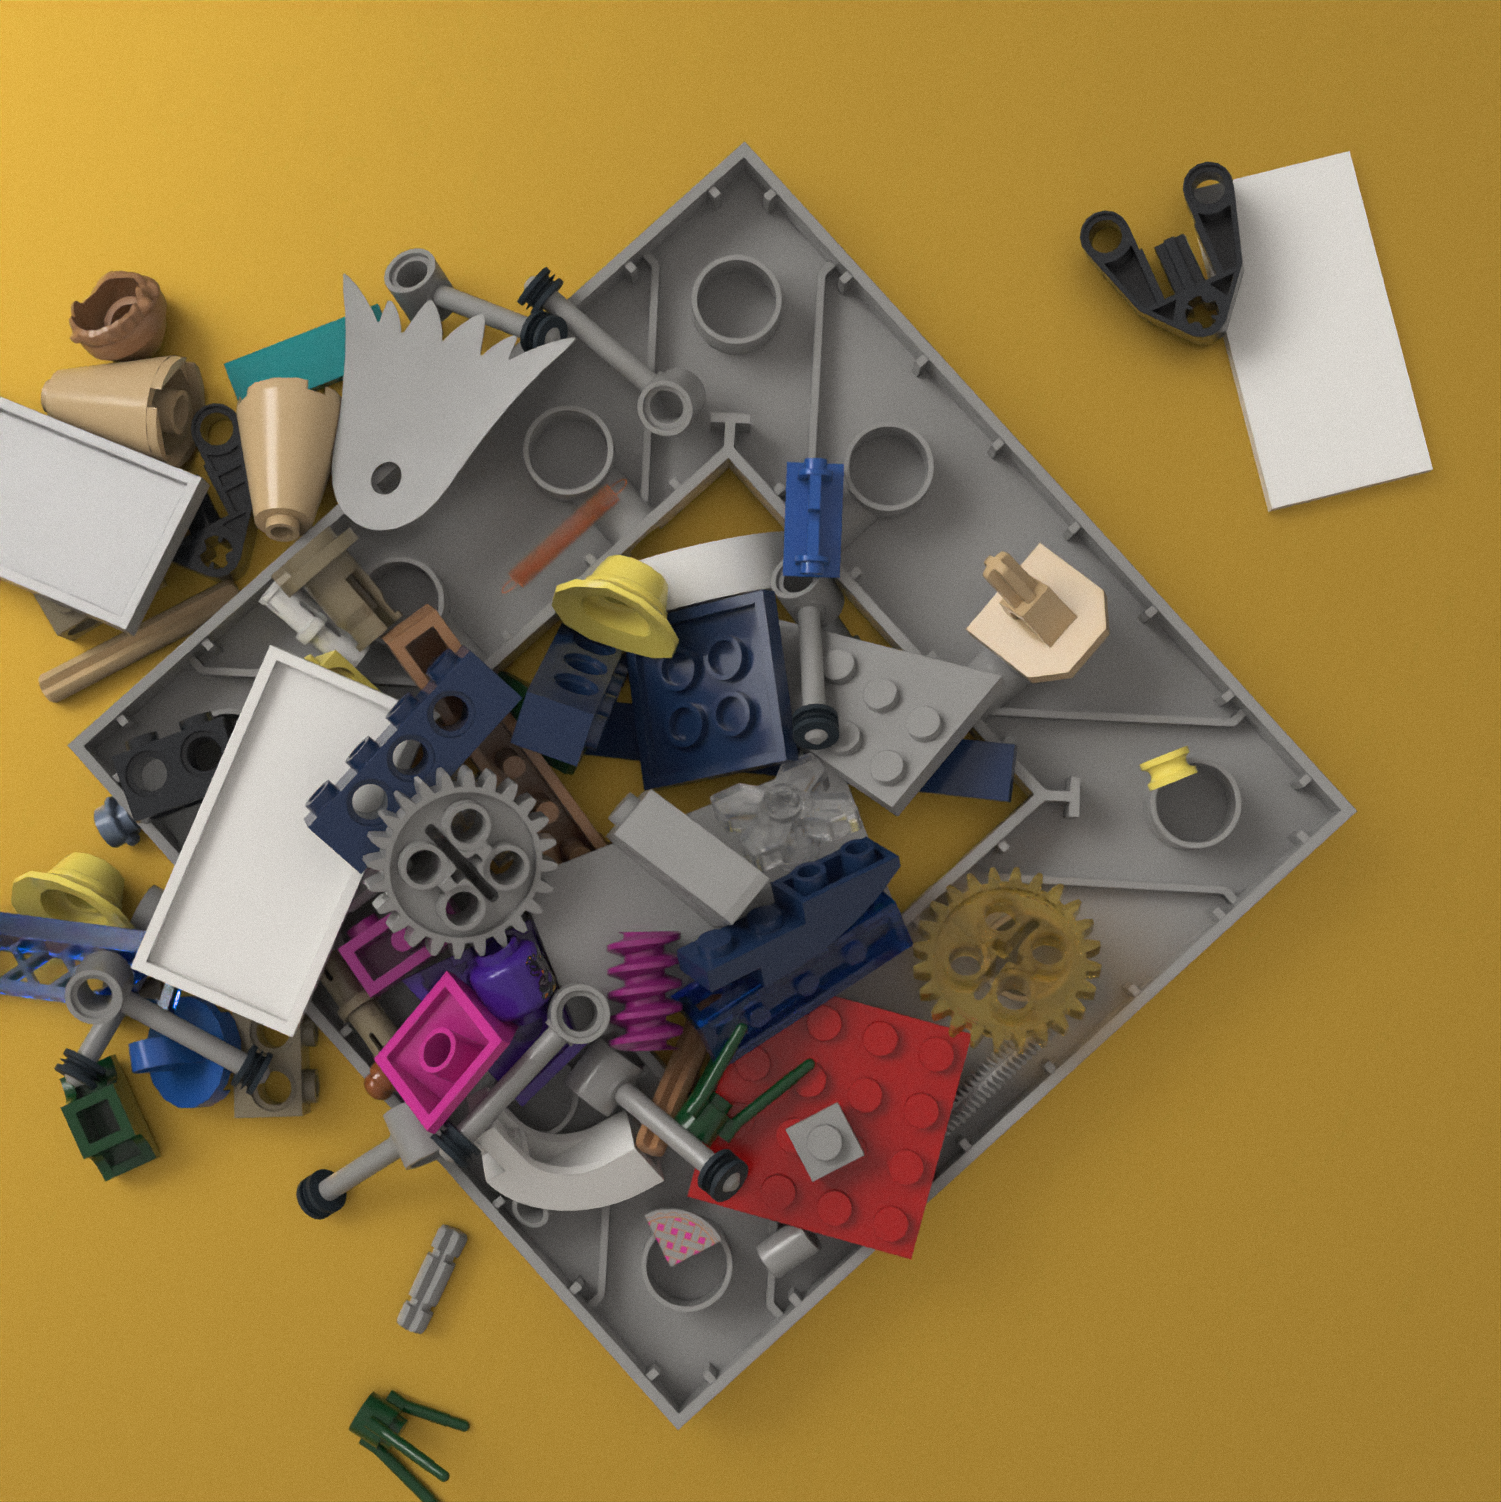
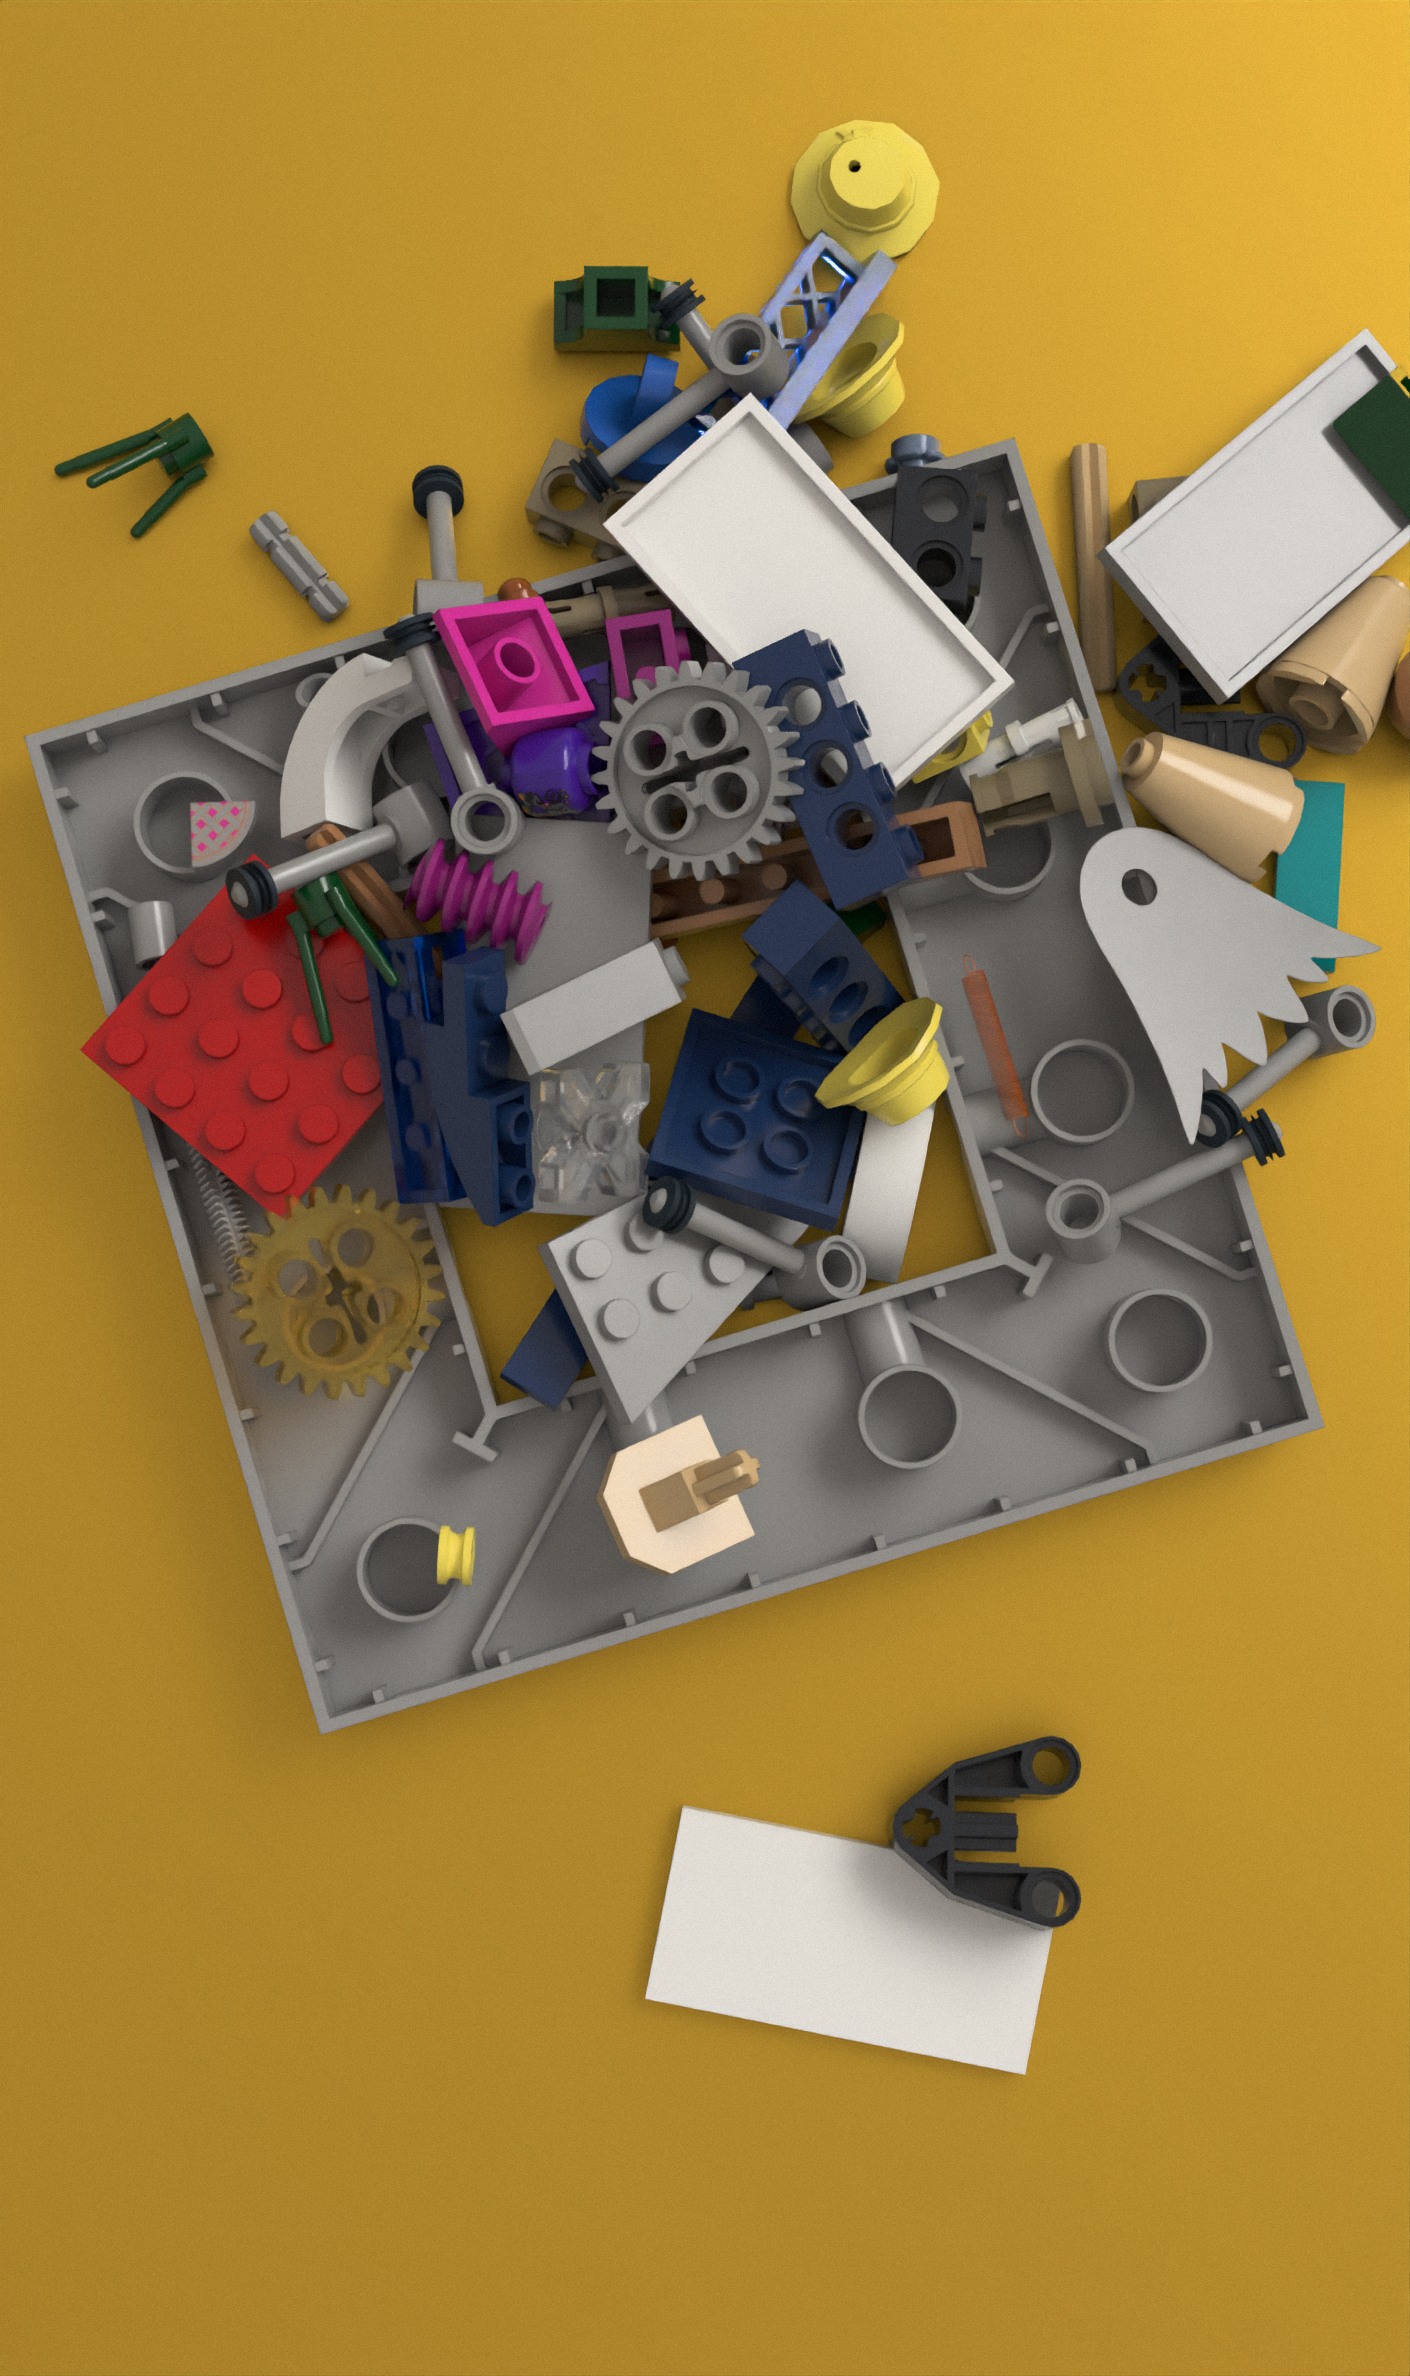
camera: 115 degrees right, 0 degrees up
blue hinge [783,458,844,578] -> none
light grey plate [785,1102,865,1182] -> none

